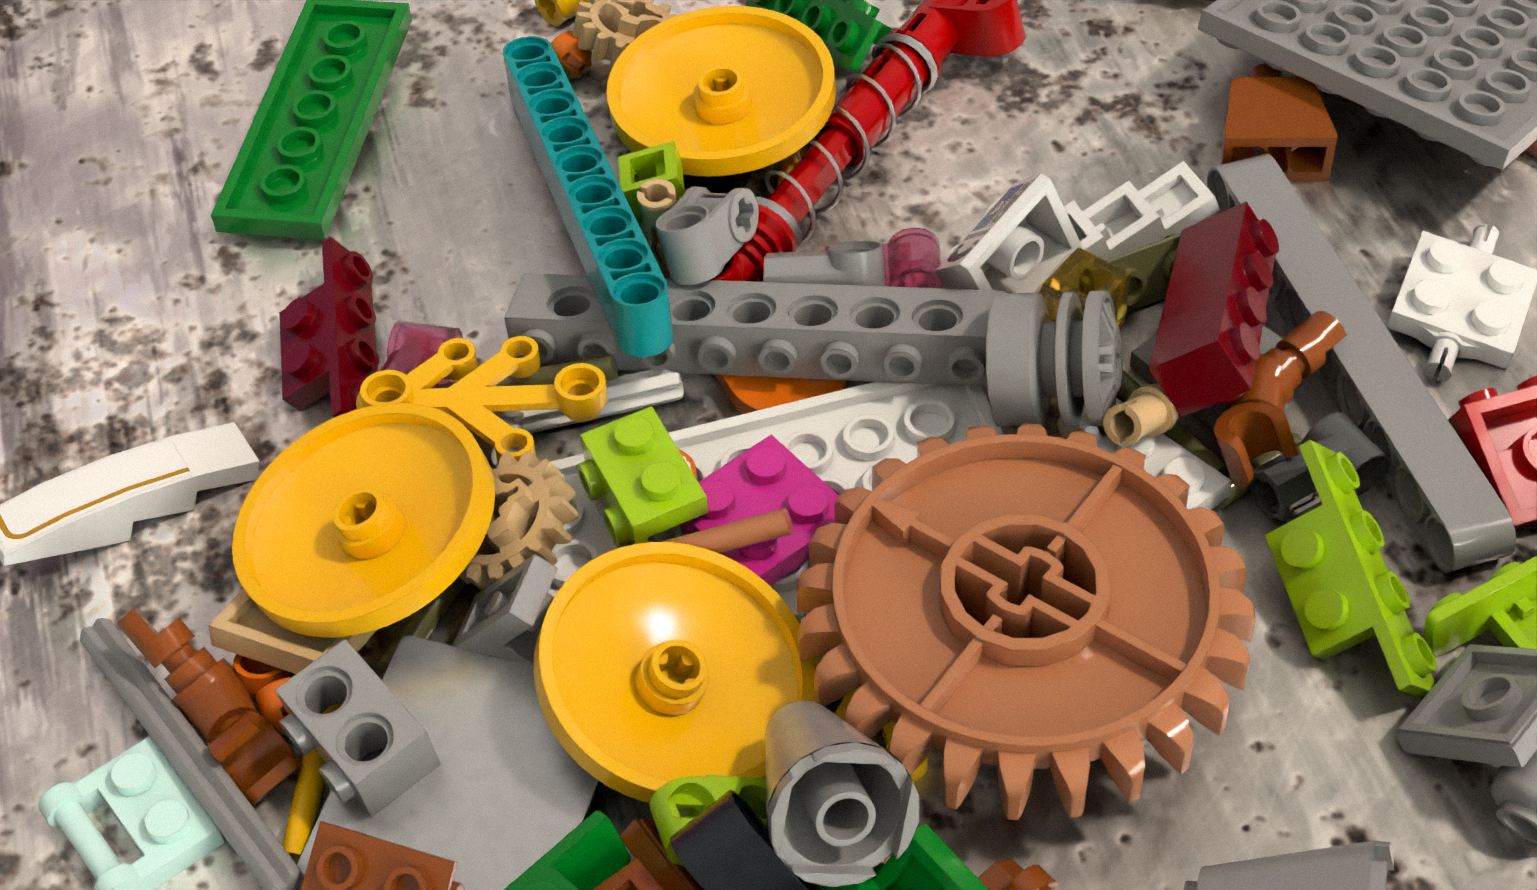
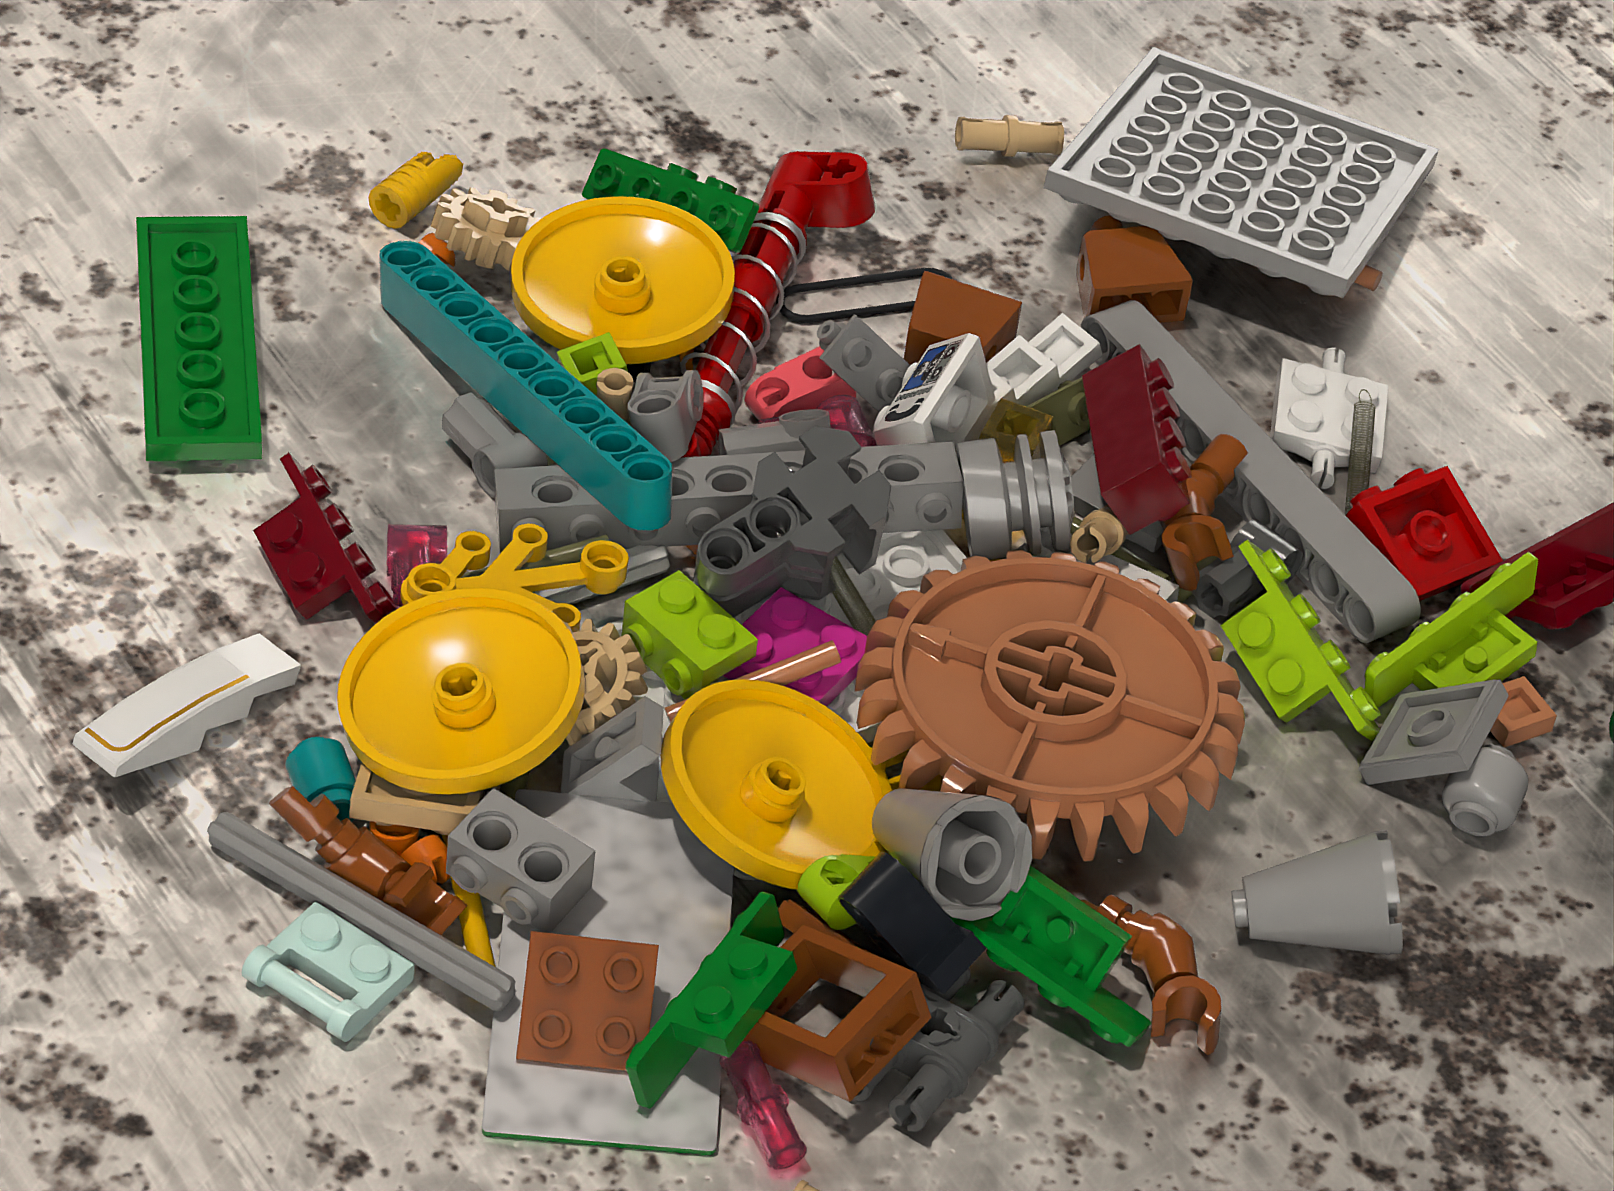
camera: 25 degrees left, 5 degrees down
none -> teal brick [285,737,356,822]
none -> light grey piece [442,392,548,497]
none -> dark grey connector [693,426,892,618]
none -> coral leg [744,346,856,423]
none -> black piece [776,268,954,323]
none -> light grey hinge [817,314,910,412]
none -> olive piece [830,556,876,635]
none -> dark orange torso [903,271,1022,365]
none -> olive piece [1344,389,1376,515]

